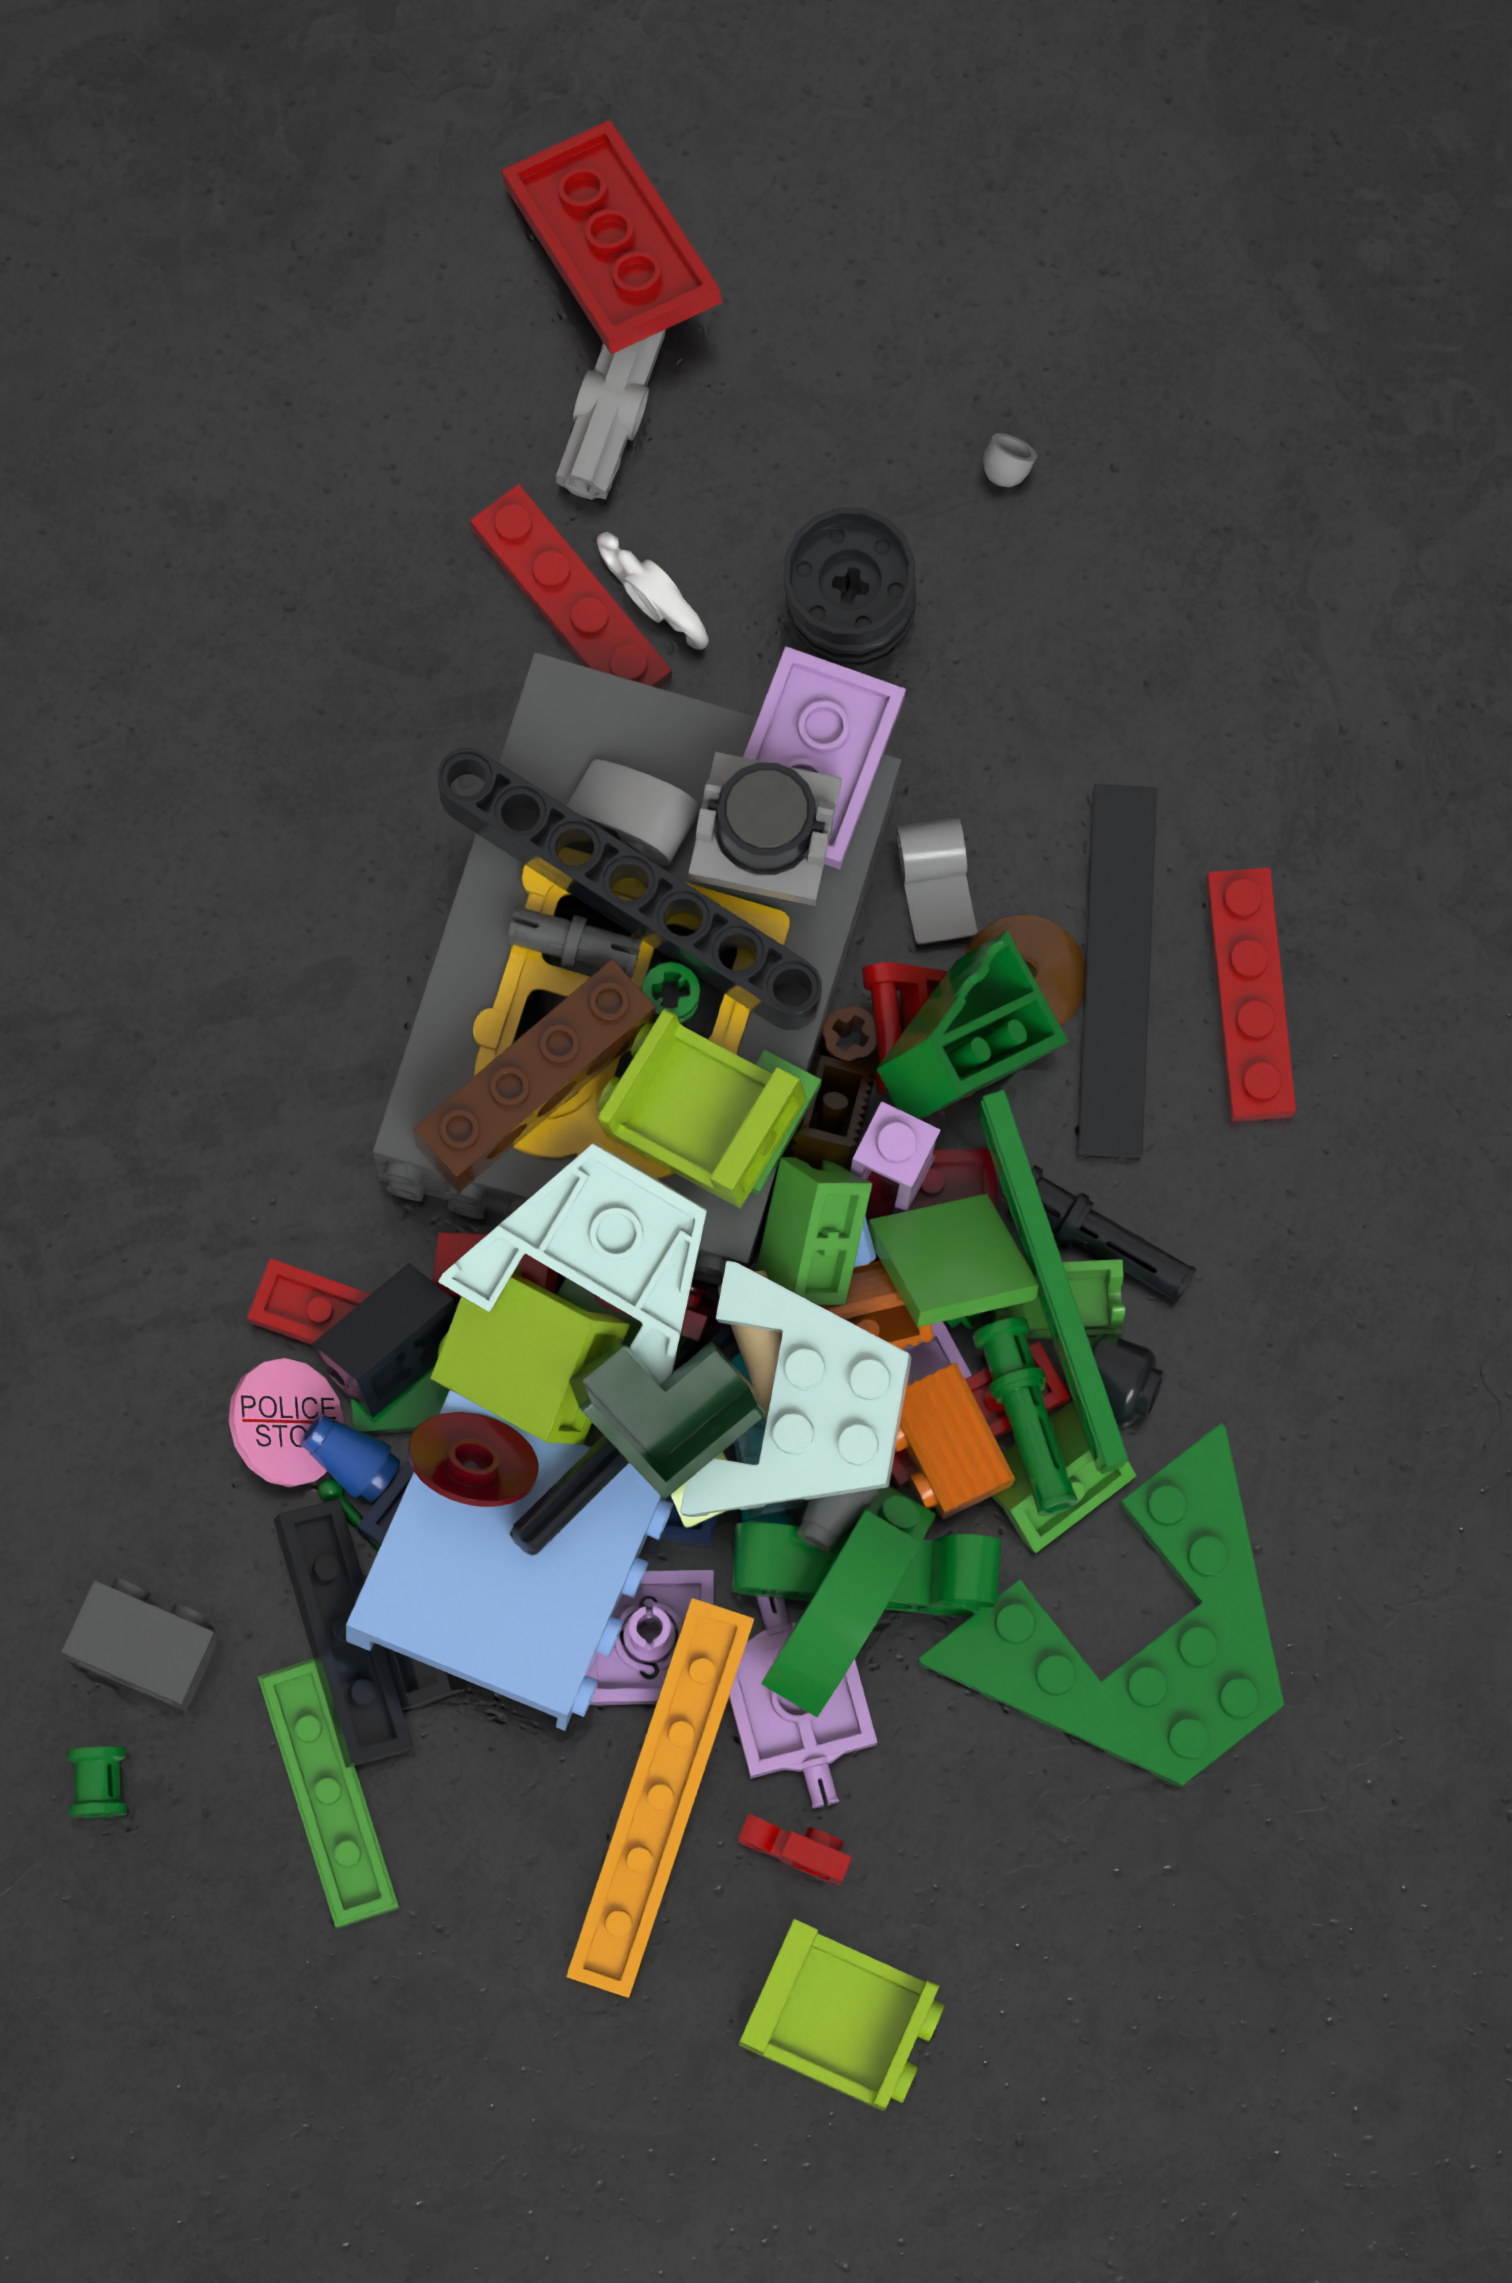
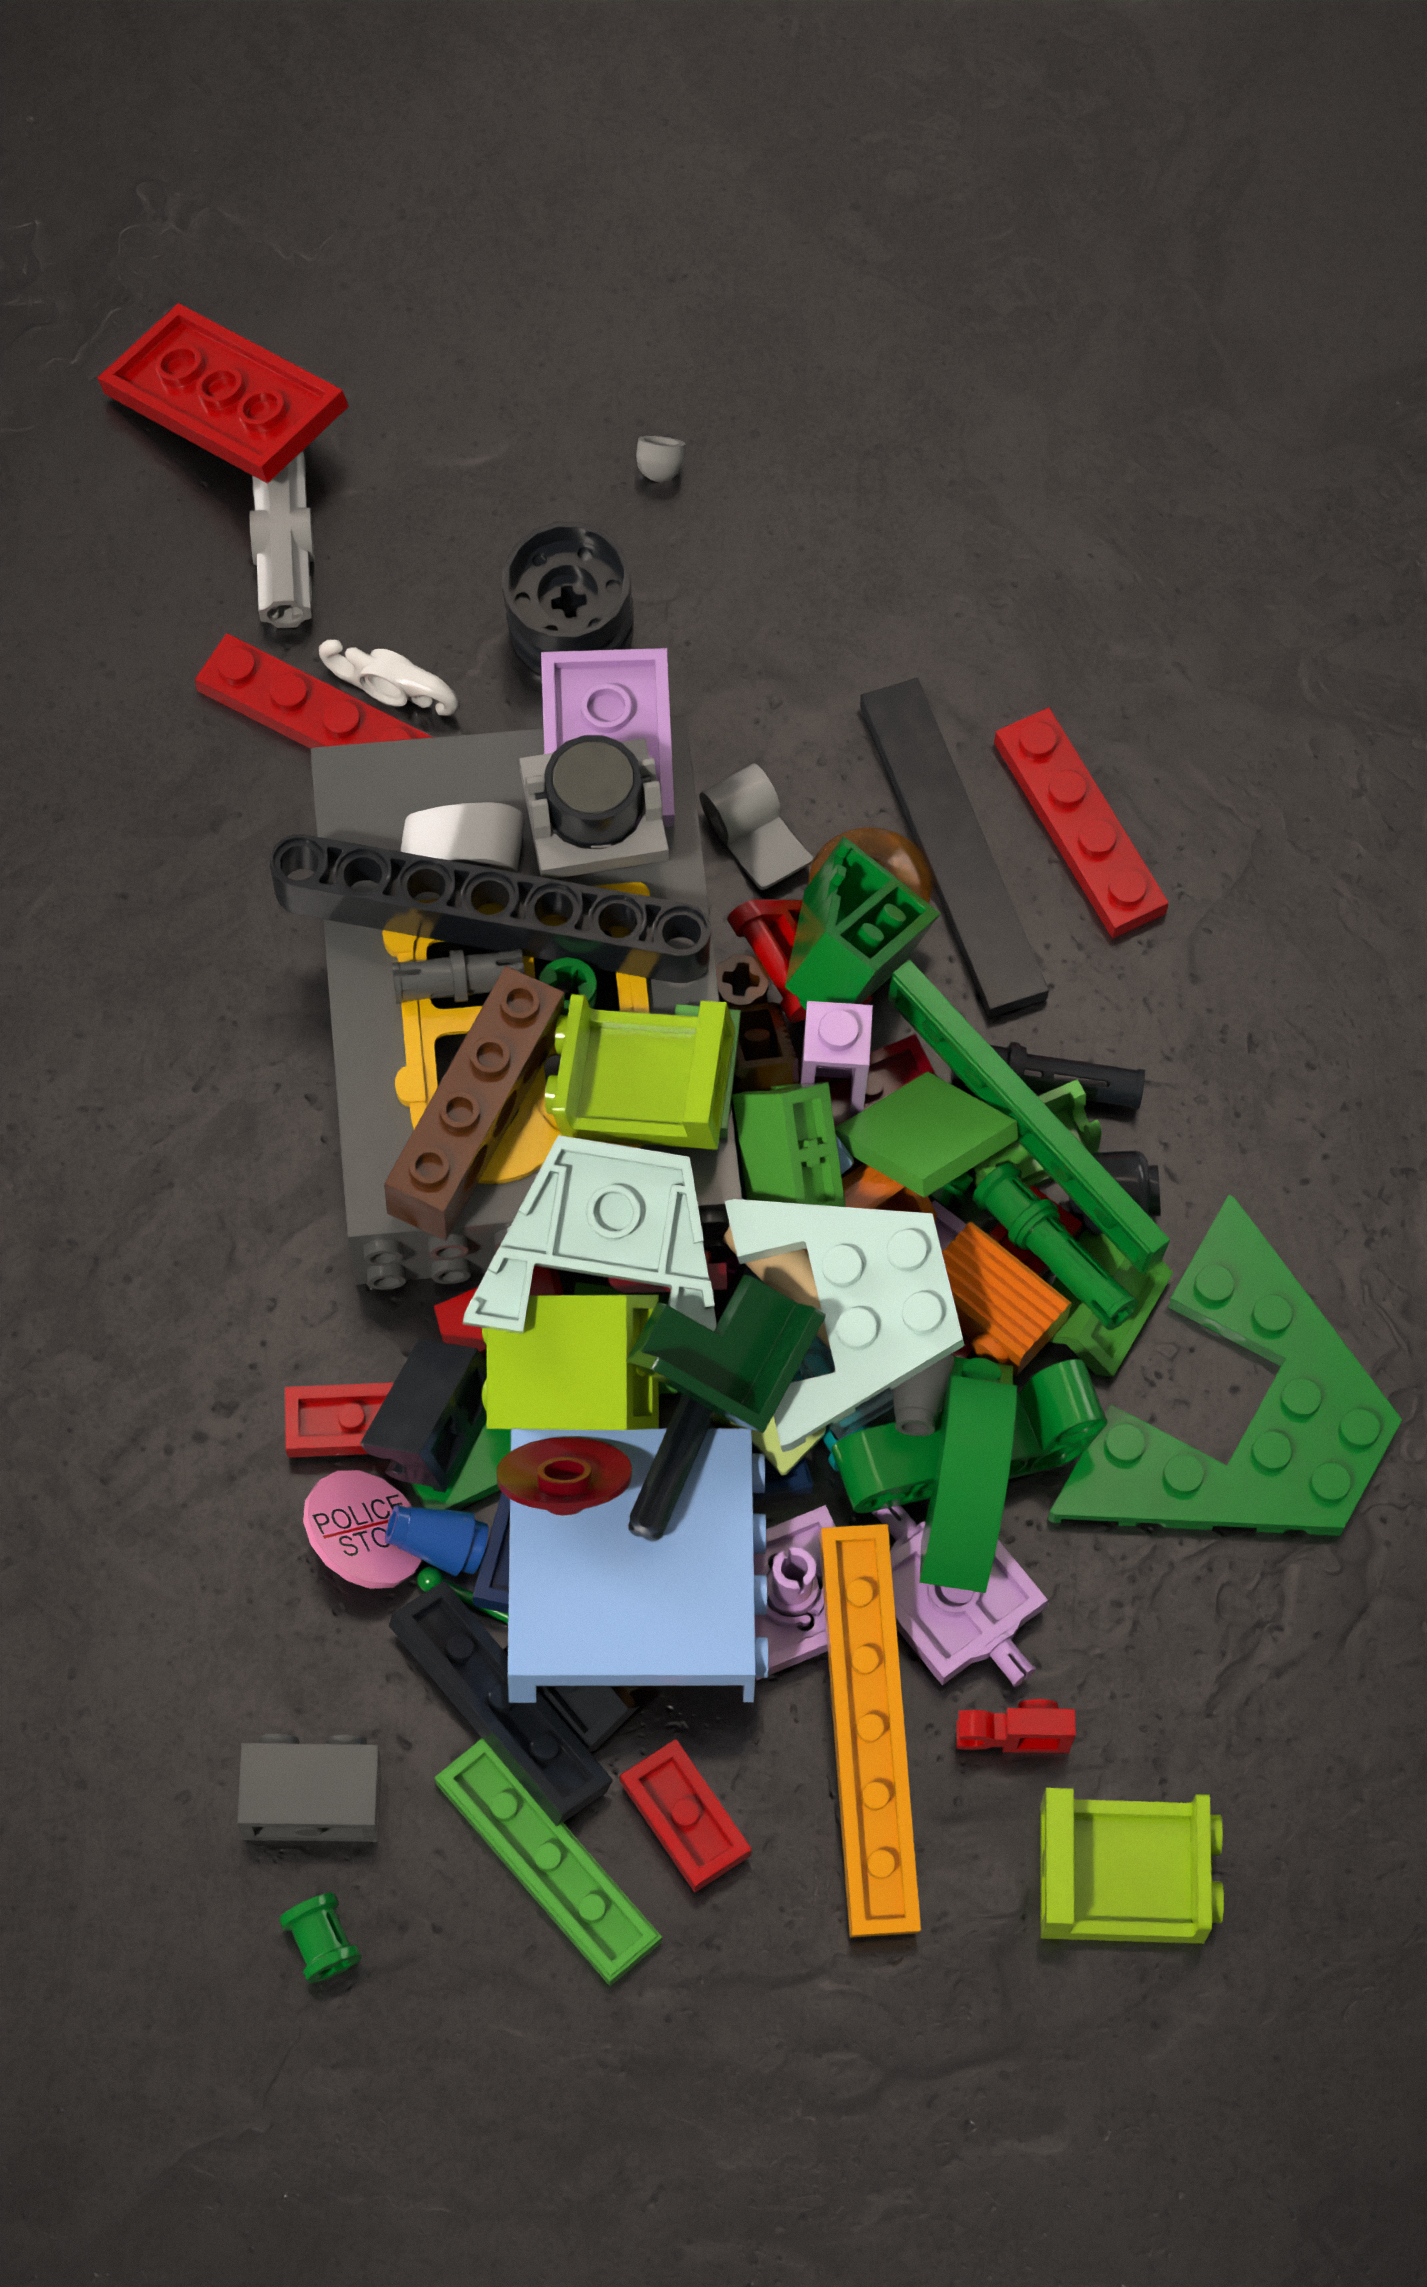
camera: 20 degrees left, 10 degrees down
none -> red plate [620,1739,752,1893]

